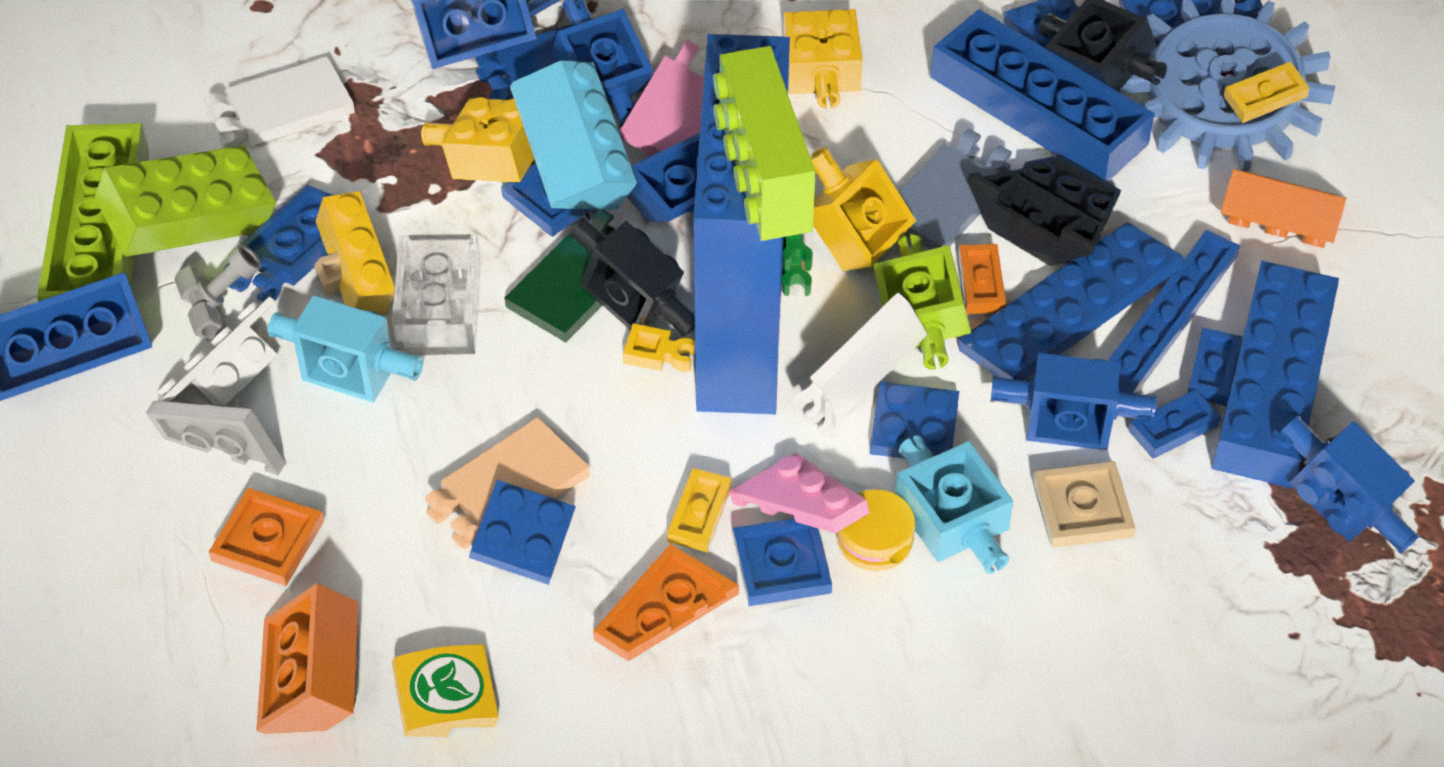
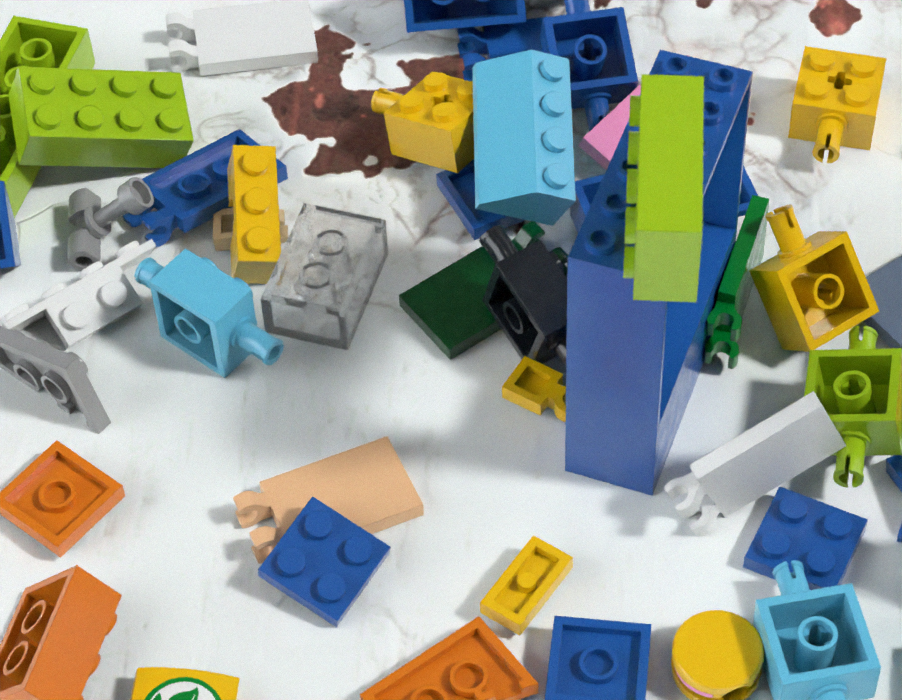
camera: 20 degrees right, 0 degrees up
bright pink wing [729,453,869,533] -> none

